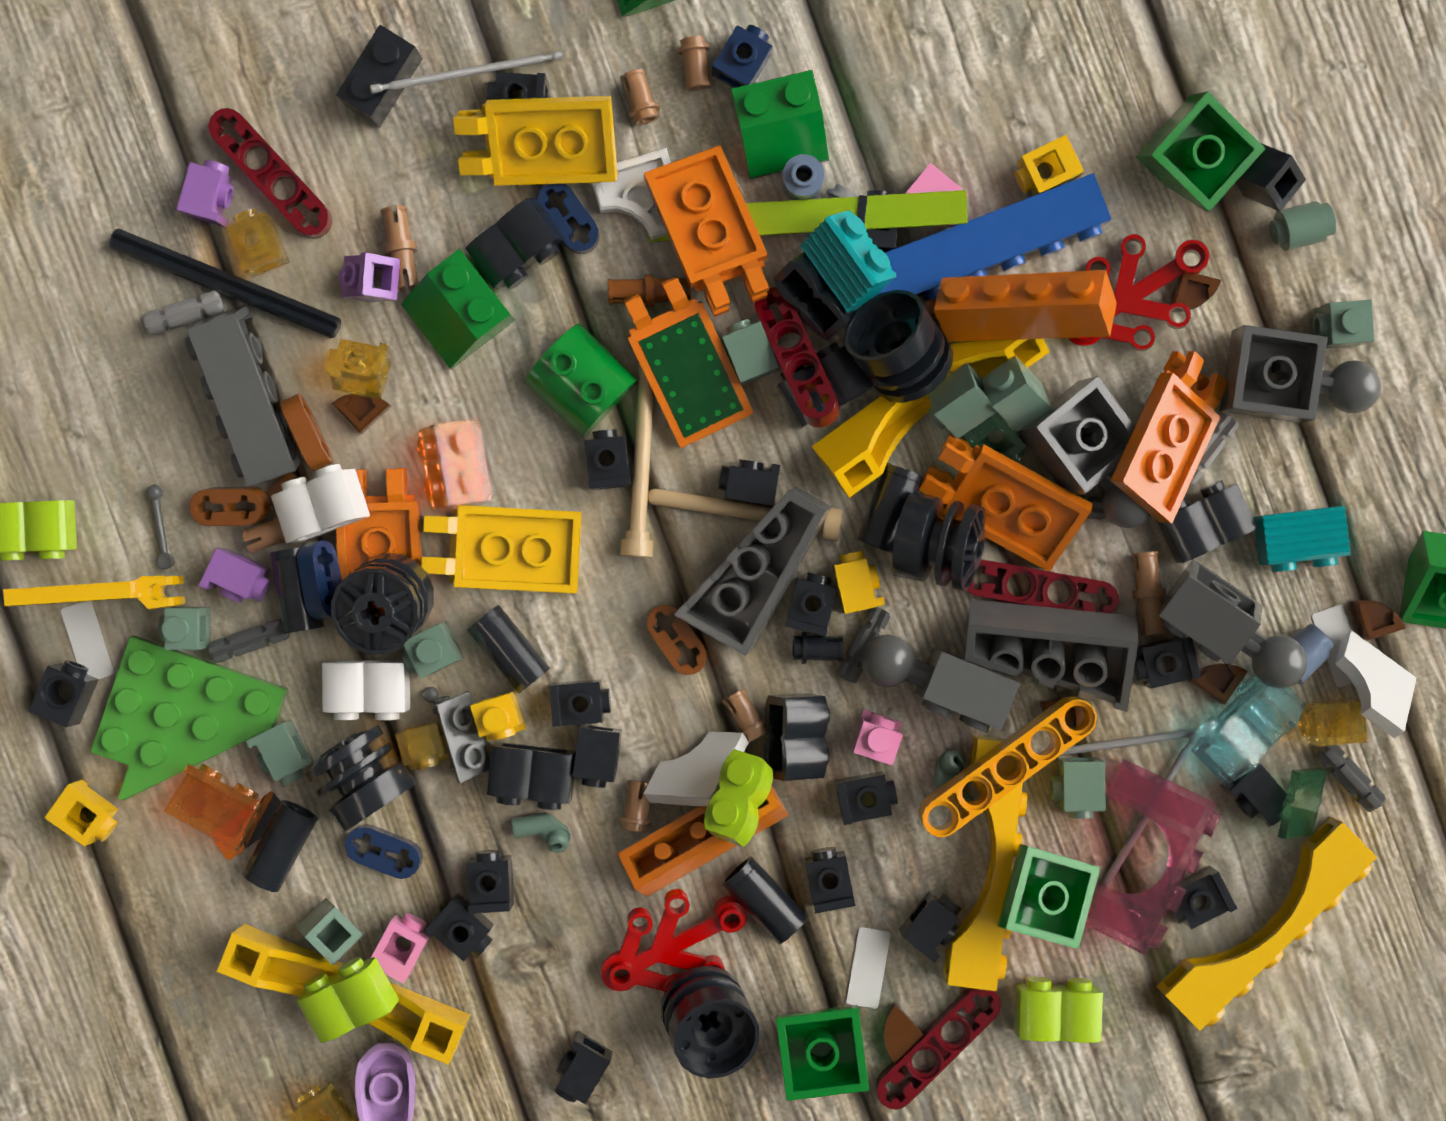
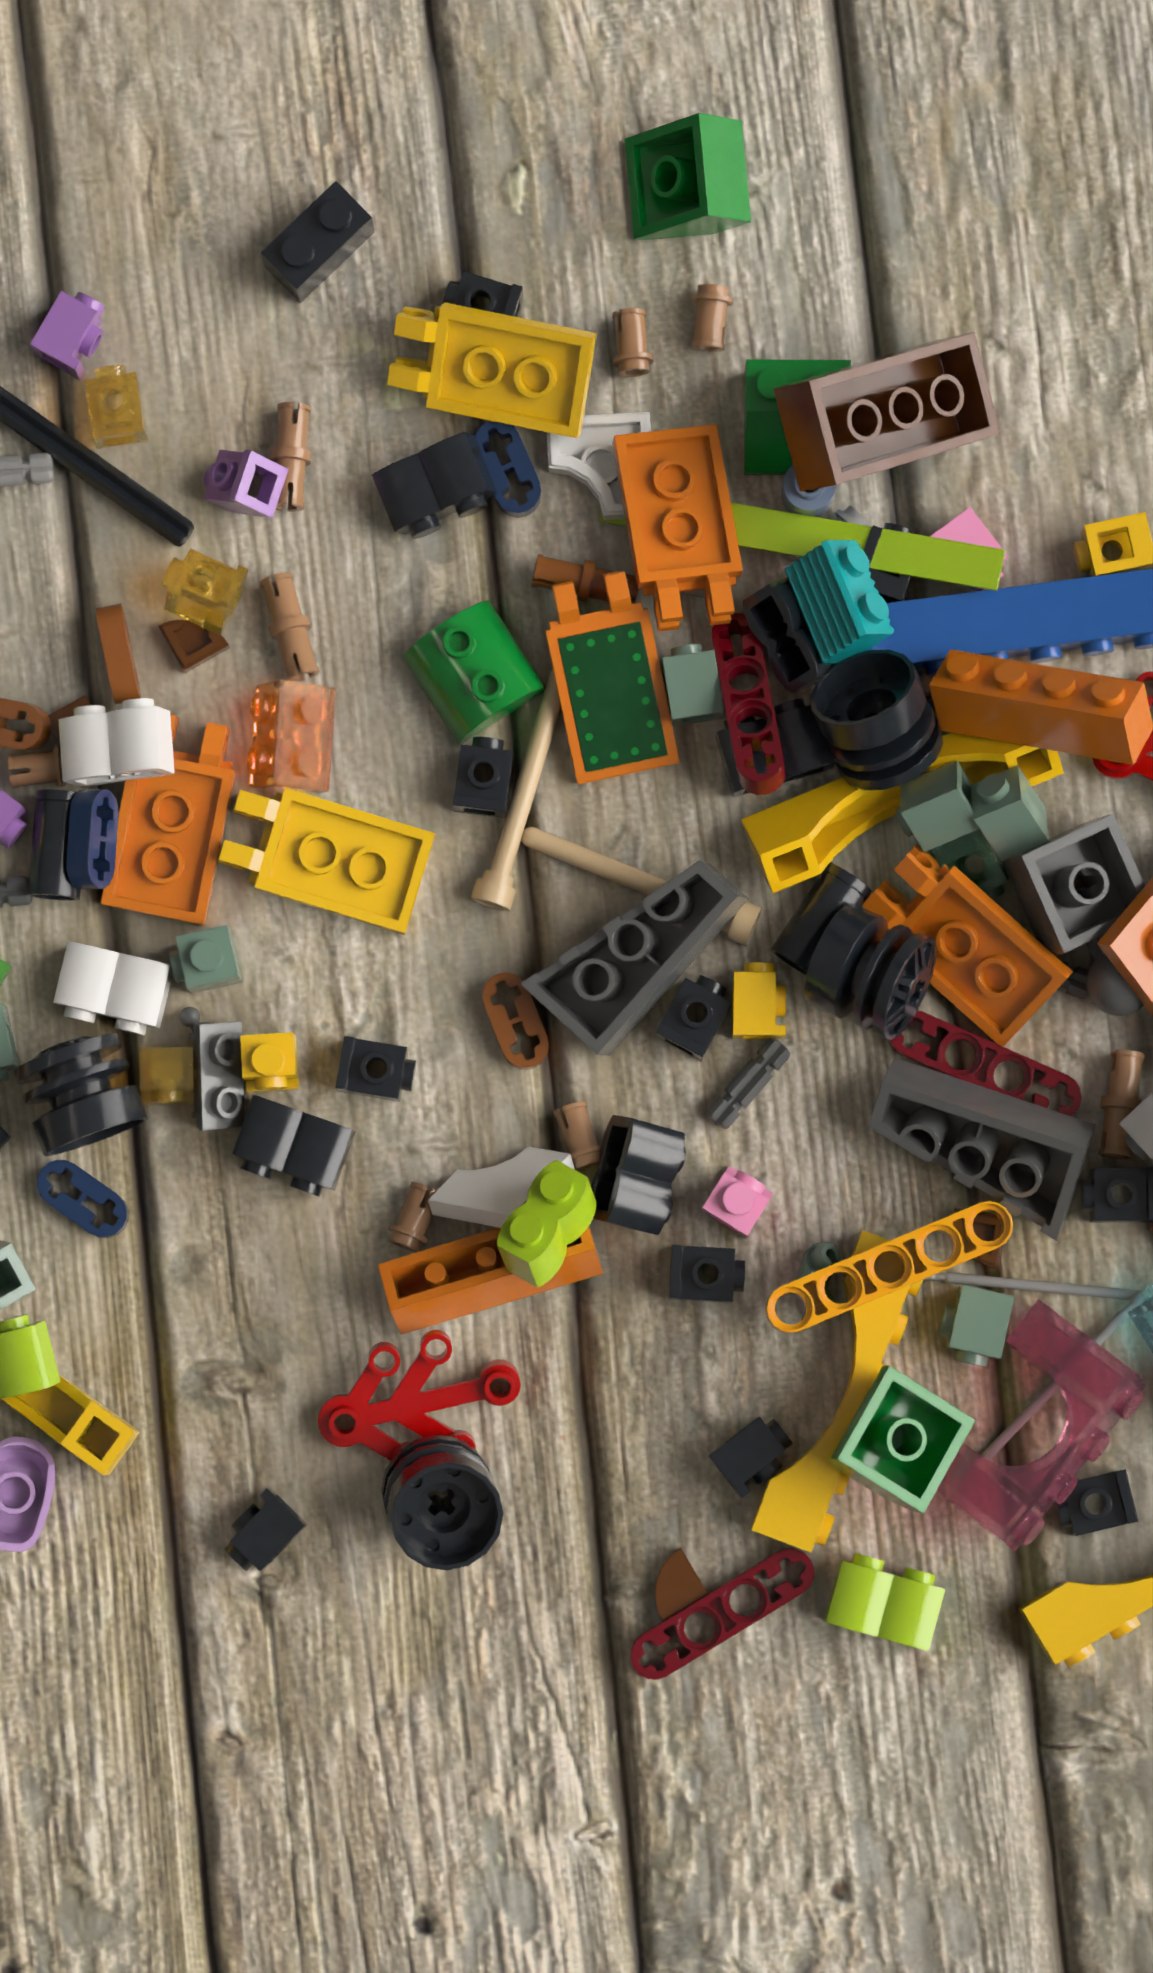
camera: 15 degrees right, 5 degrees down
dark grey wedge [185,305,300,486] -> none
dark red beam [208,108,333,239] -> none
black wheel [331,553,434,654] -> none
light grey piece [370,51,563,94] -> none
bright pink brick [371,913,431,984] -> none
green slope [401,248,516,370] -> none
black brick [425,893,494,962] -> none
black pin [467,605,550,694] -> none
black brick [467,850,514,914] -> none
sand green arm [512,812,571,853] -> none
black brick [573,724,622,788] -> none
dark blue brick [712,24,773,88] -> none
black brick [718,459,780,507] -> none
black pin [722,856,808,945] -> none
green brick [776,1005,869,1101] -> none
black pin [792,632,844,664] -> none
black brick [804,847,856,914] -> none
white sticker [846,927,891,1009] -> none
dark grey brick [861,634,1020,733] -> none
none -> medium nougat pin [260,572,320,682]
none -> reddish brown brick [773,332,1000,491]

